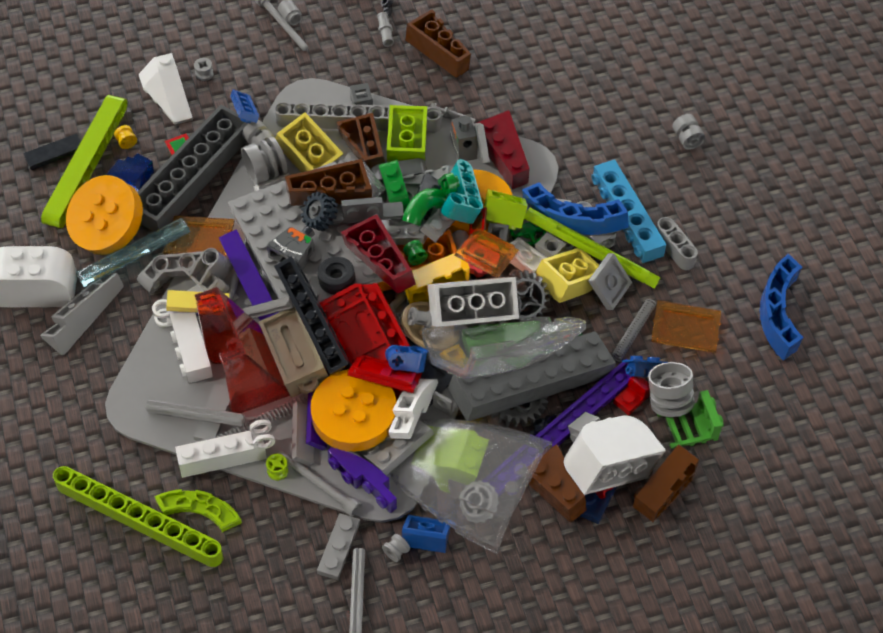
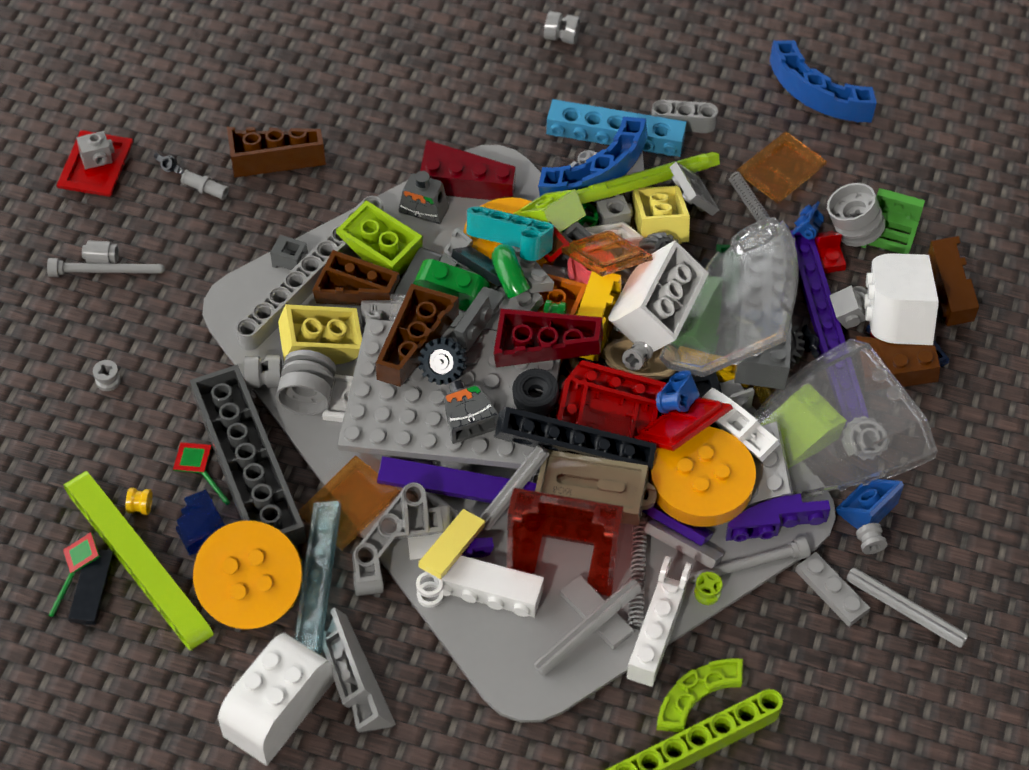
camera: 55 degrees left, 0 degrees up
white wedge [139,53,193,125] -> none
blue plate [230,90,259,123] -> none
light grey piece [430,103,475,123] -> none
green plate [437,173,460,199] -> none
light grey tile [473,123,490,163] -> none
none -> green piece [49,532,100,617]

